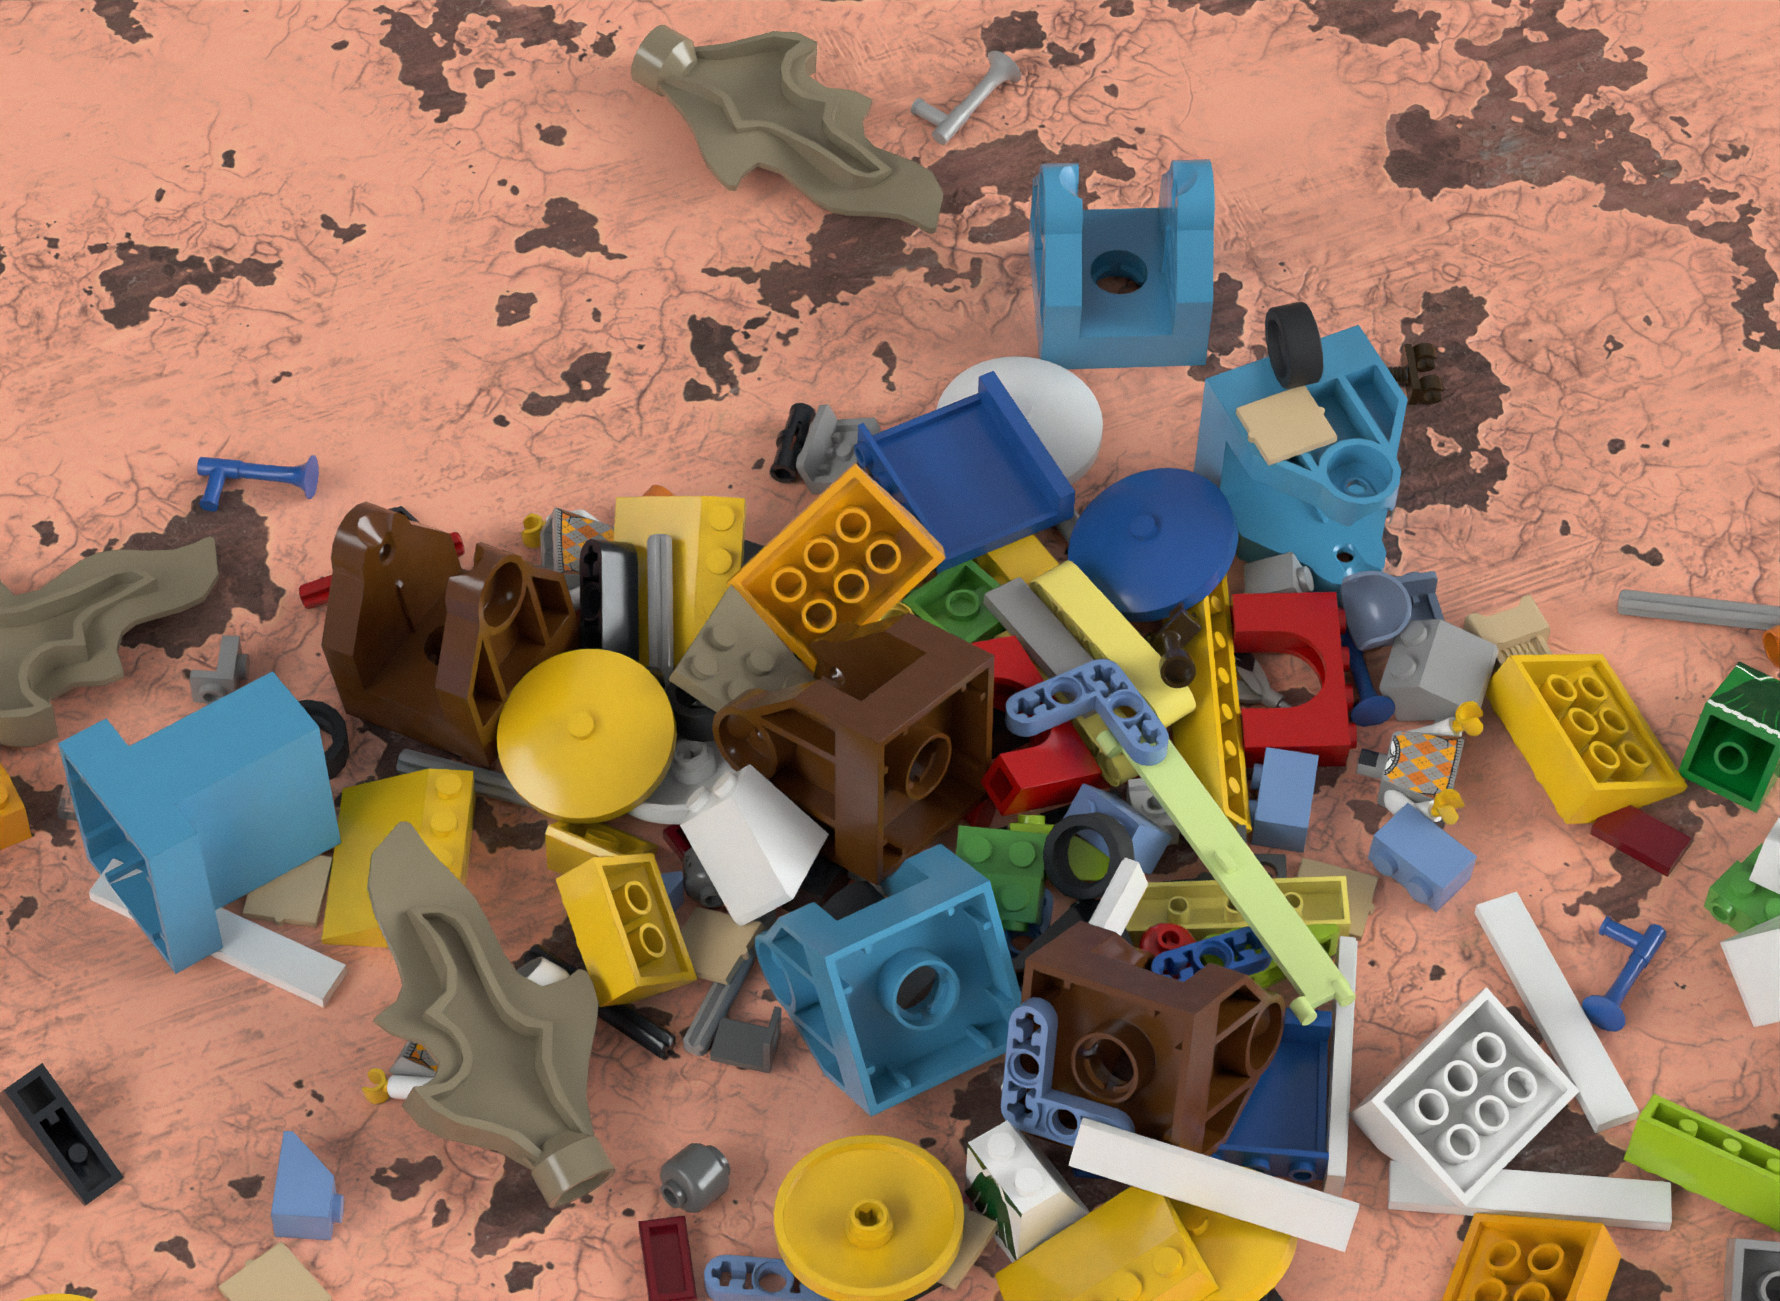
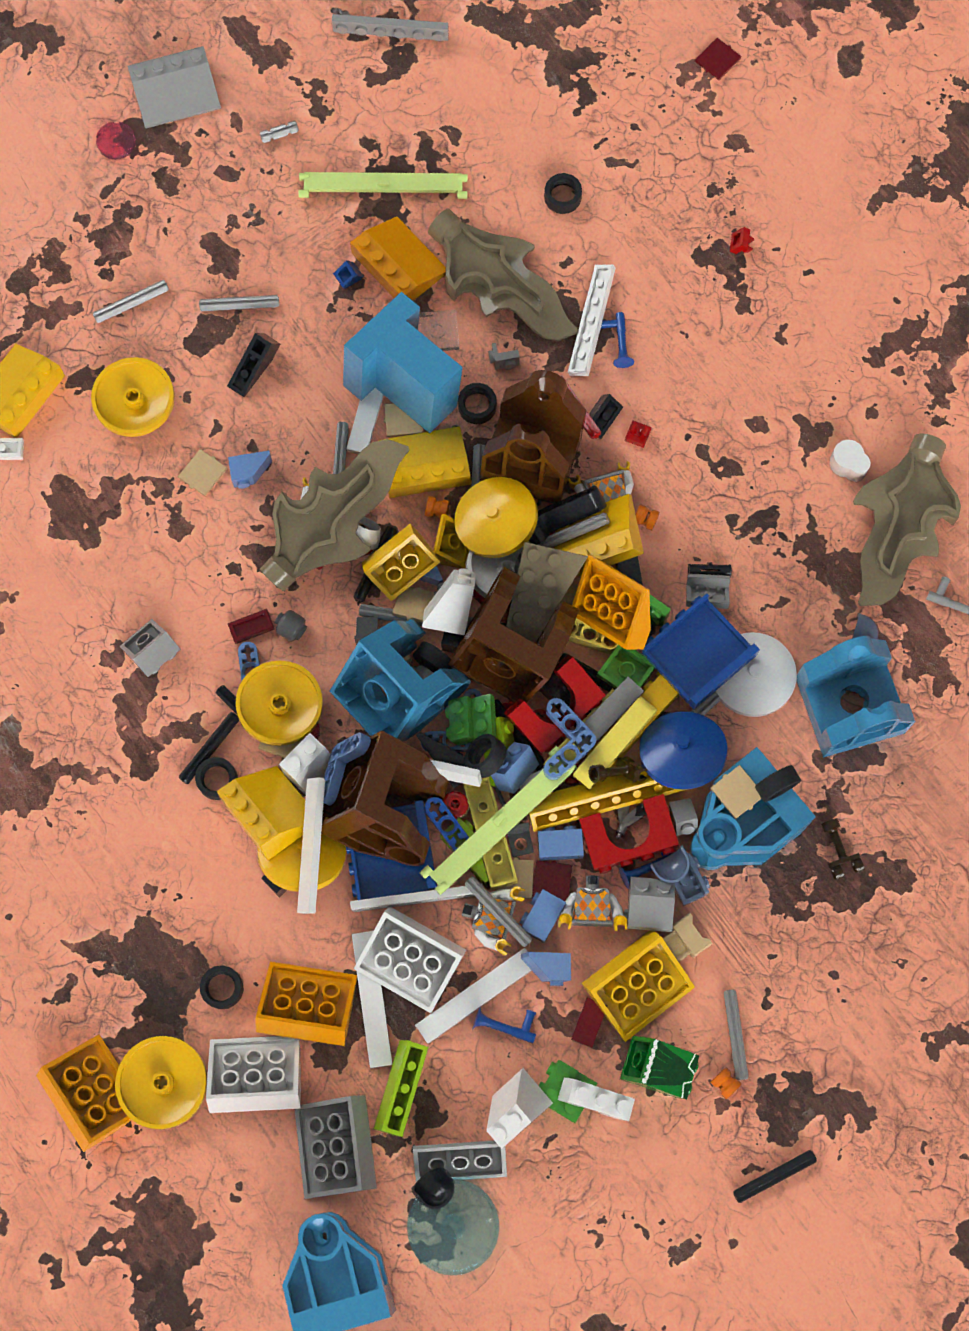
camera: 80 degrees right, 20 degrees up
none -> light grey axle [333,422,348,474]
none -> orange wheel [425,496,450,520]
none -> torso [462,886,525,956]
none -> light grey axle [465,876,532,947]
none -> medium blue slope [521,952,571,986]
none -> dark red piece [532,860,572,901]
none -> white tile [568,264,616,376]
none -> red tile [625,420,652,448]
none -> red tile [729,227,754,254]
none -> white piece [829,440,871,482]
none -> sand blue helmet [852,613,879,639]

